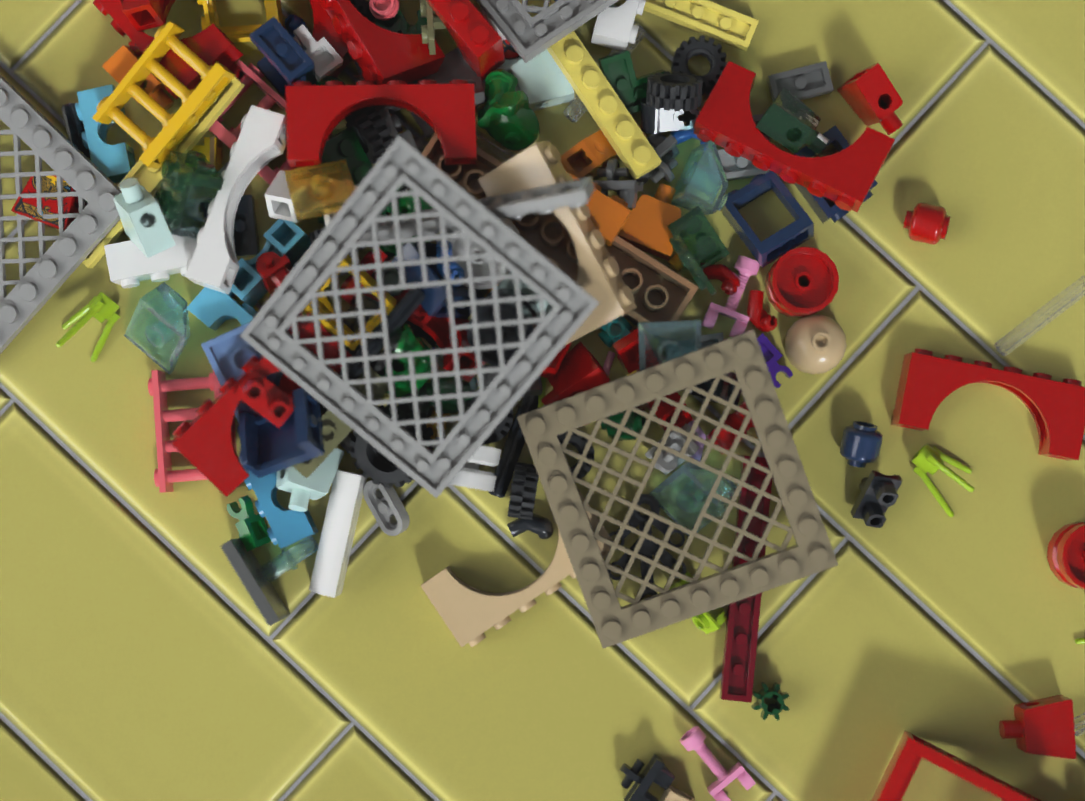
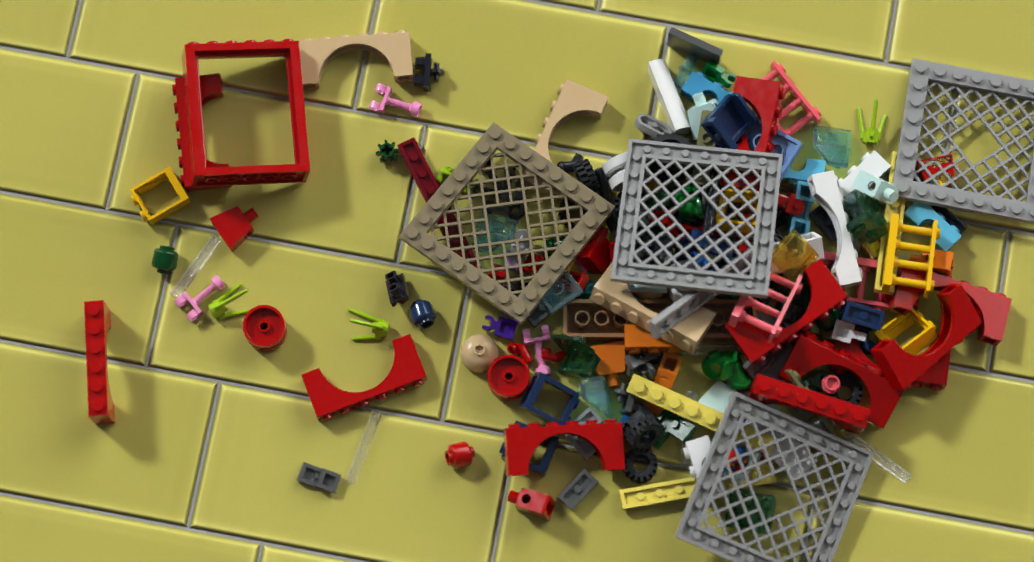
camera: 150 degrees right, 10 degrees down
red hips [233,368,294,428] -> none
clear green torso [756,87,829,155] -> none
none -> coral fence [728,272,804,344]

